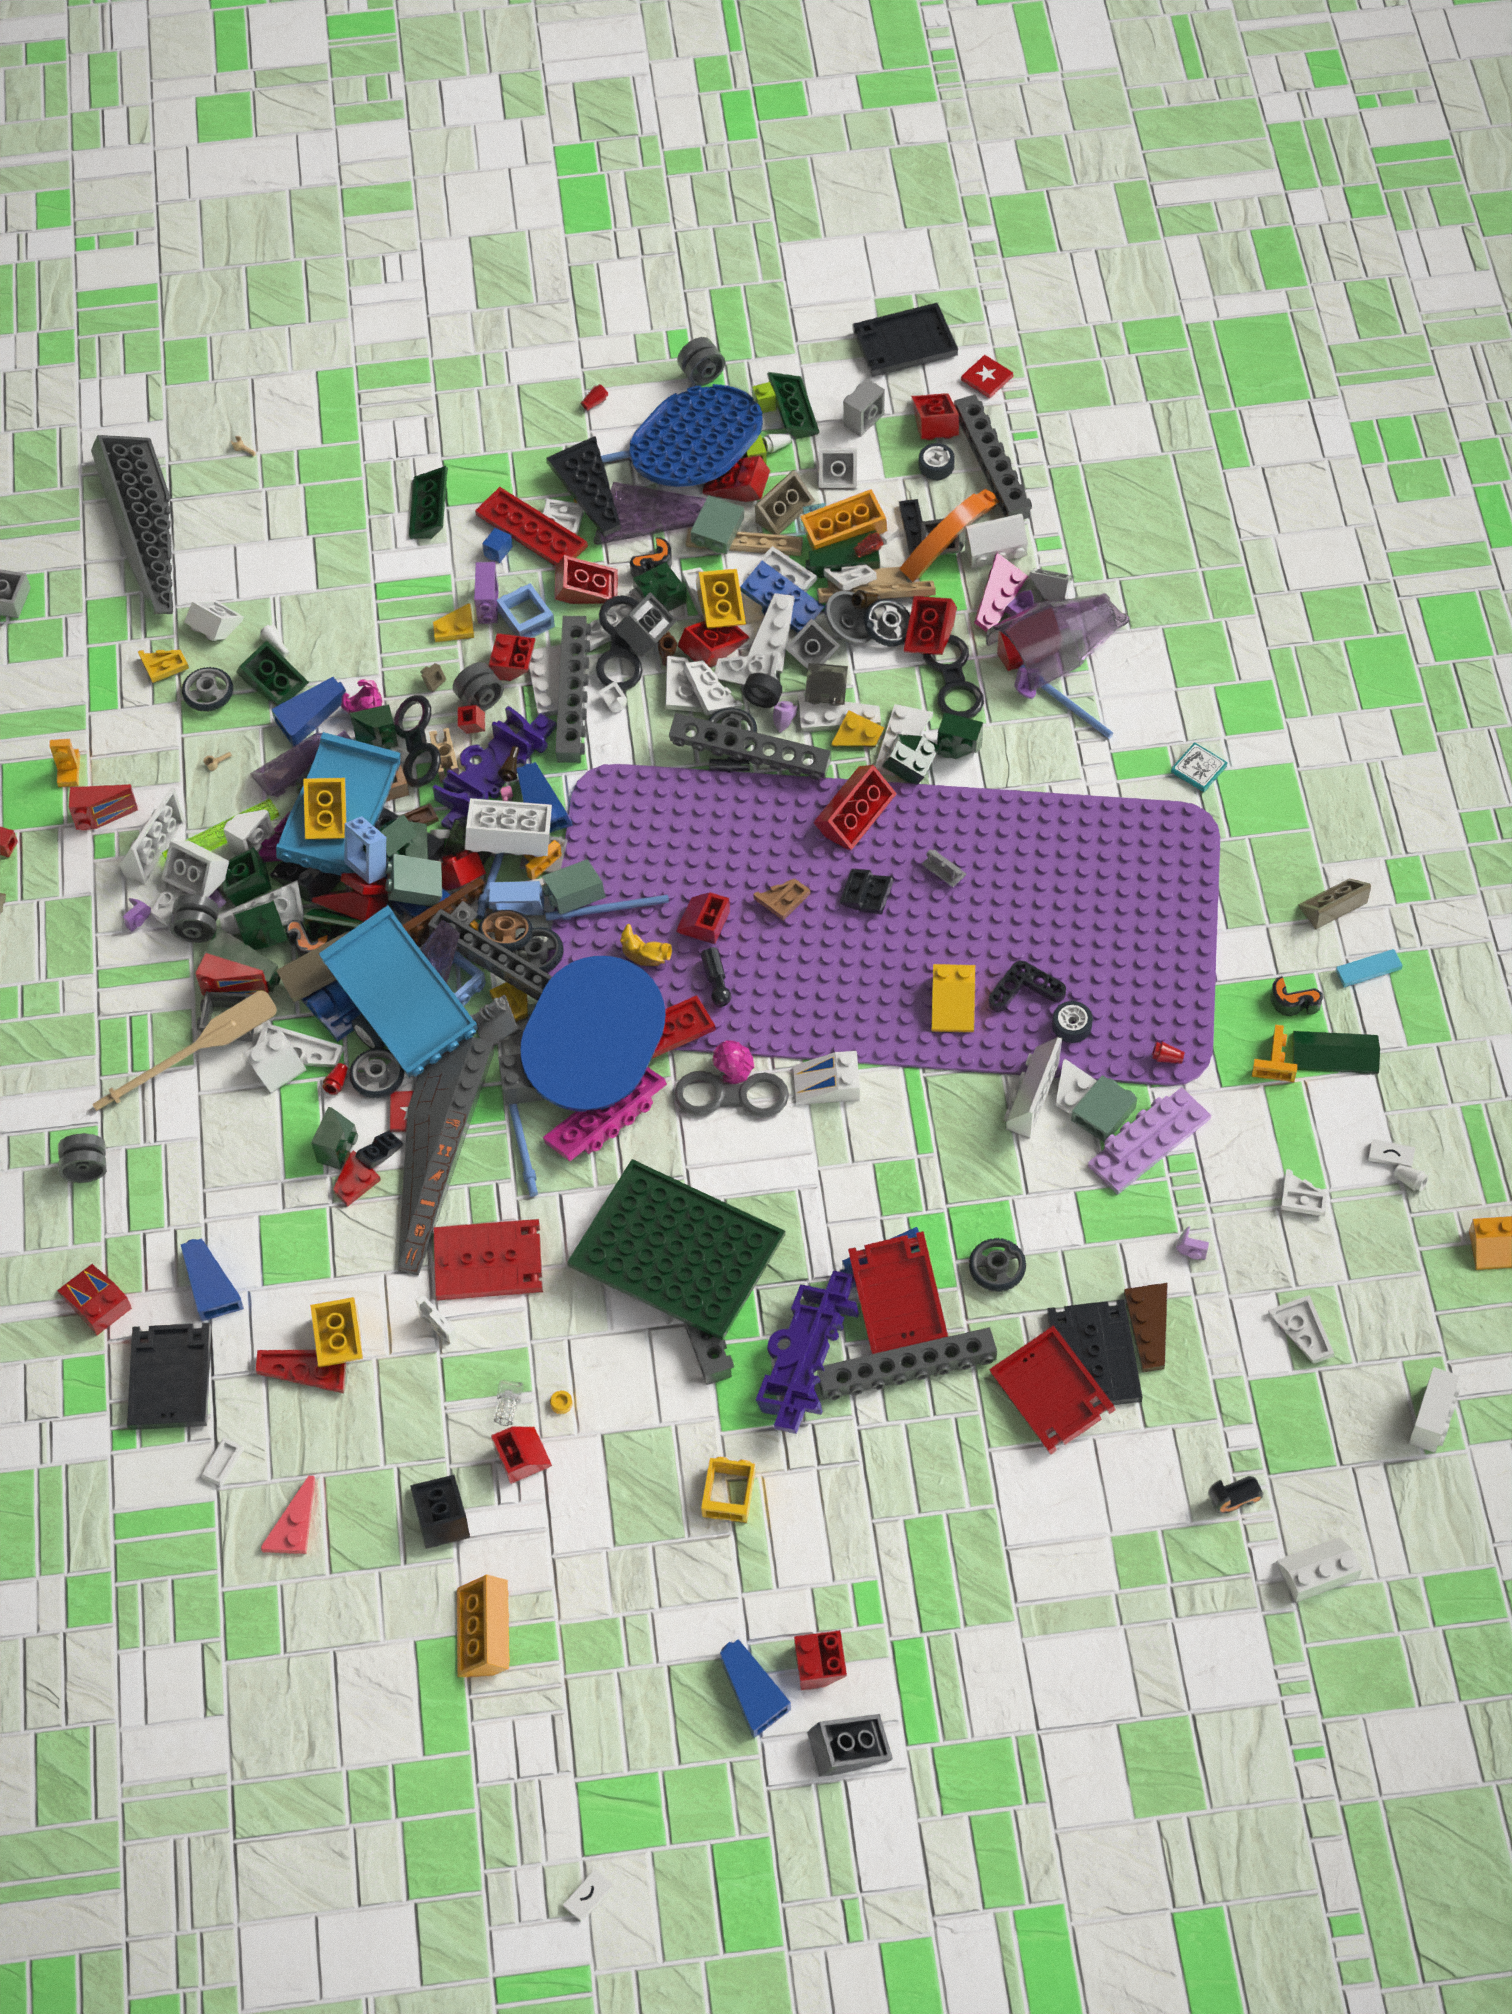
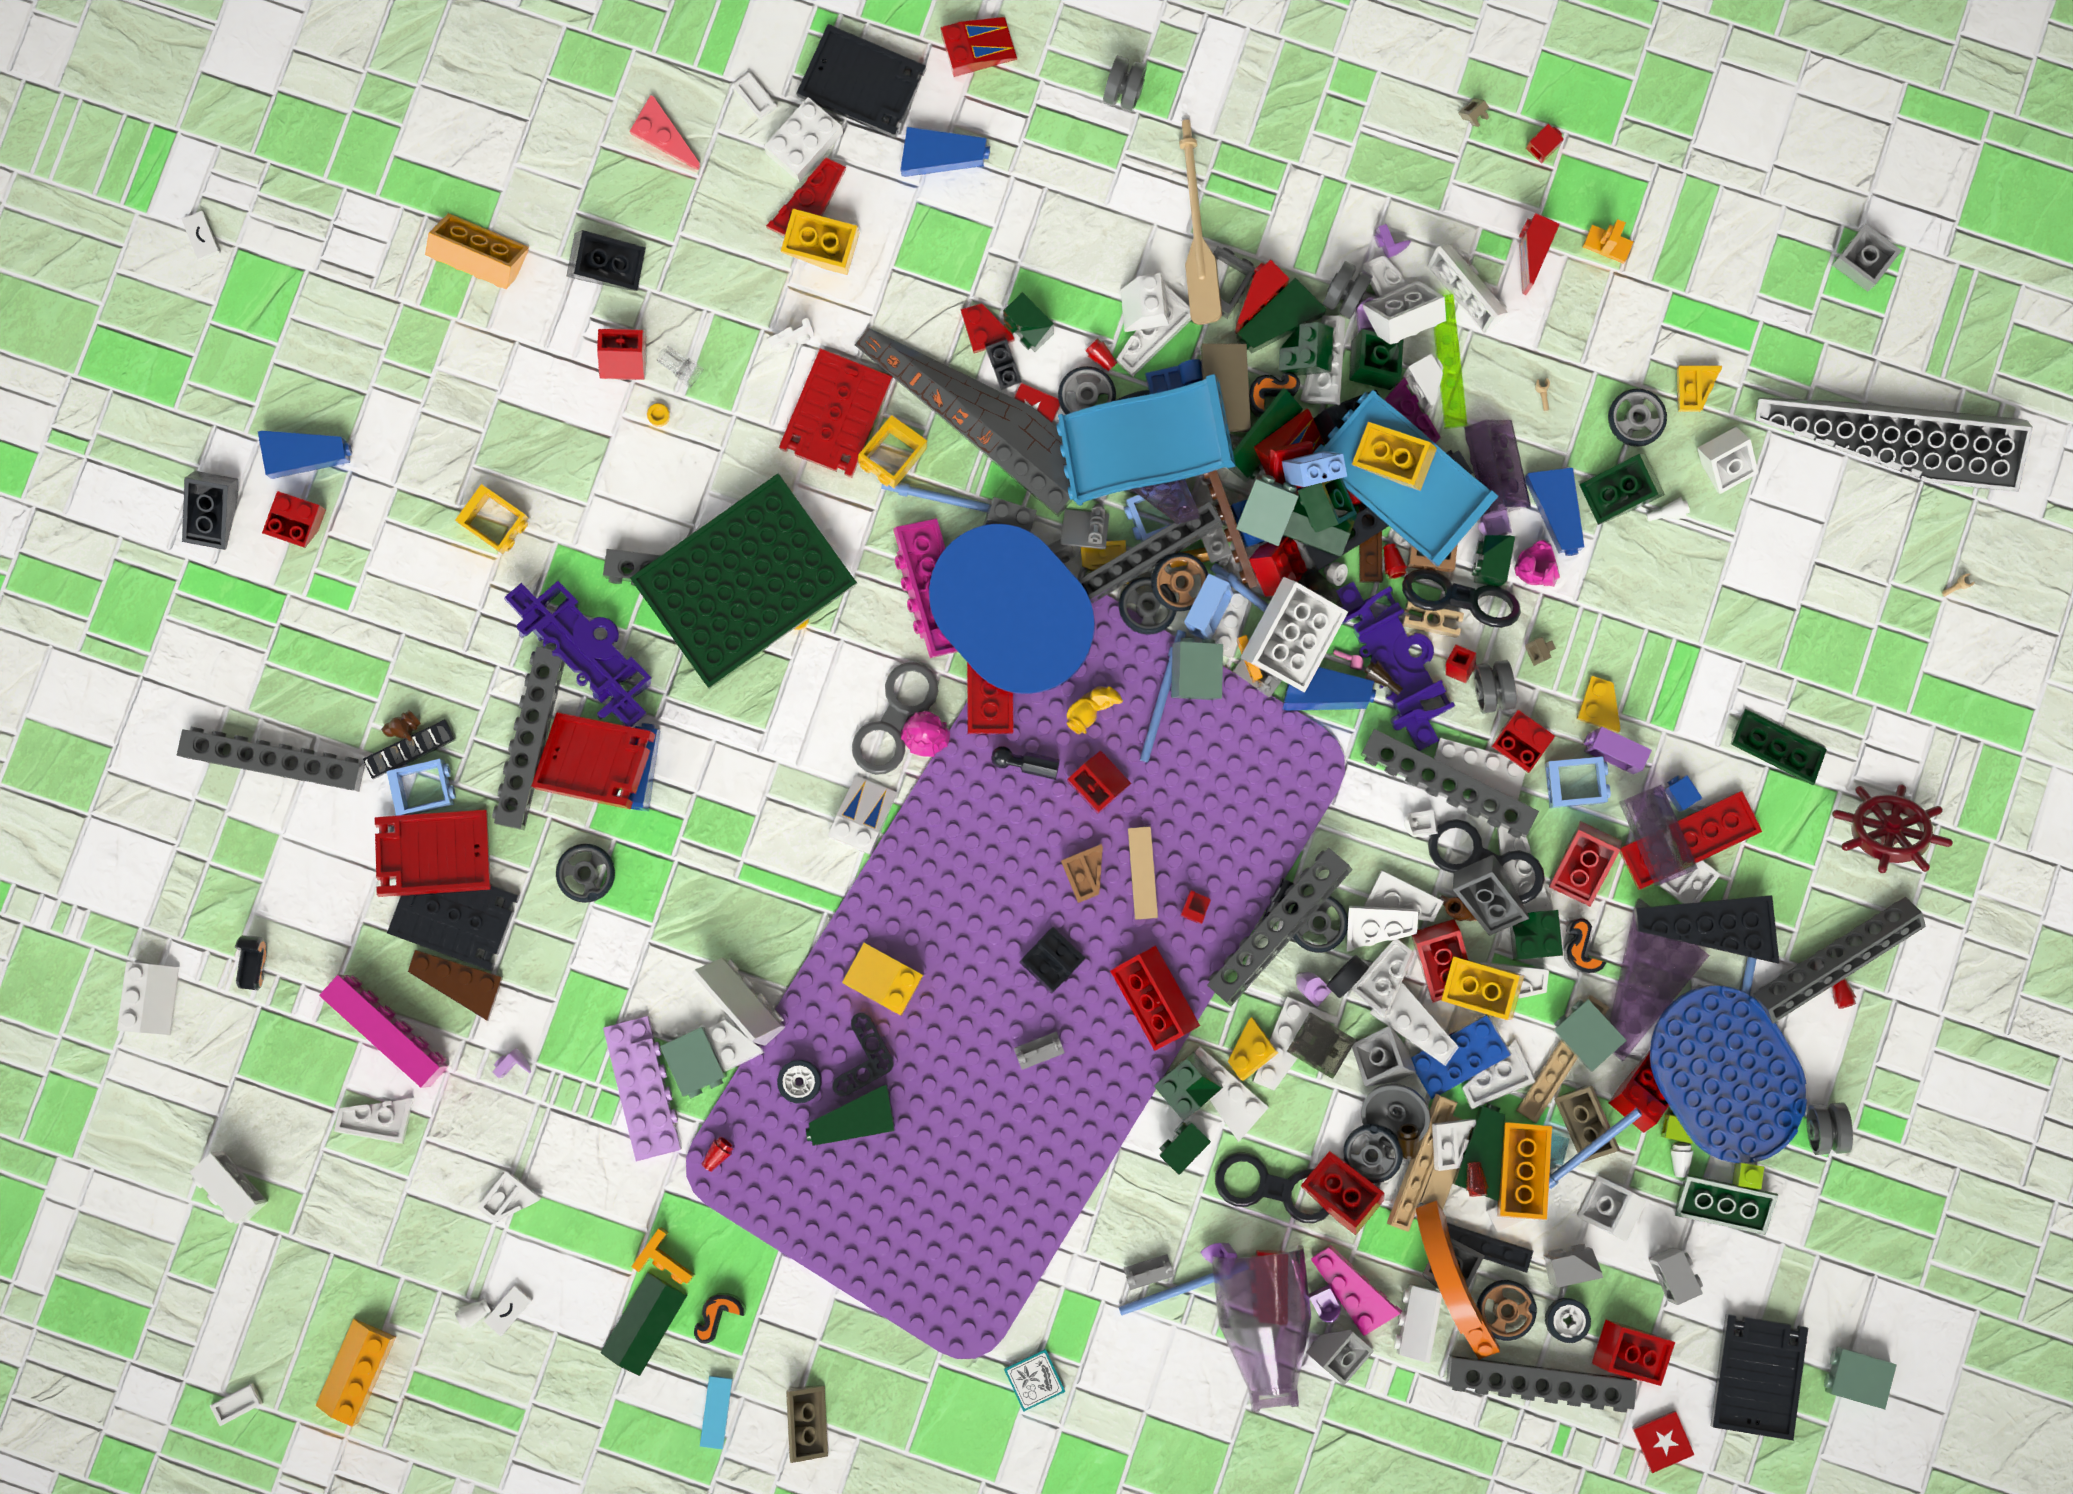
camera: 115 degrees right, 25 degrees up
none -> dark grey brick [176,726,365,792]
none -> dark pink brick [319,975,449,1088]
none -> tile [363,719,456,780]
none -> reddish brown animal [381,710,421,742]
none -> light blue window [386,759,456,816]
none -> white brick [764,97,843,183]
none -> dark green slope [806,1085,896,1146]
none -> yellow window [858,415,927,489]
none -> light grey hinge [1124,1254,1174,1290]
none -> tan tile [1128,827,1158,920]
none -> red panel [1180,890,1211,924]
none -> red cone [1383,544,1407,579]
none -> medium nougat wheel [1476,1280,1537,1341]
none -> light grey slope [1543,1244,1603,1288]
none -> medium blue bar [1549,1108,1642,1189]
none -> clear purple slope [1619,784,1698,886]
none -> dark grey brick [1753,897,1926,1024]
none -> sand green brick [1824,1347,1897,1410]
none -> dark red piece [1832,784,1953,873]

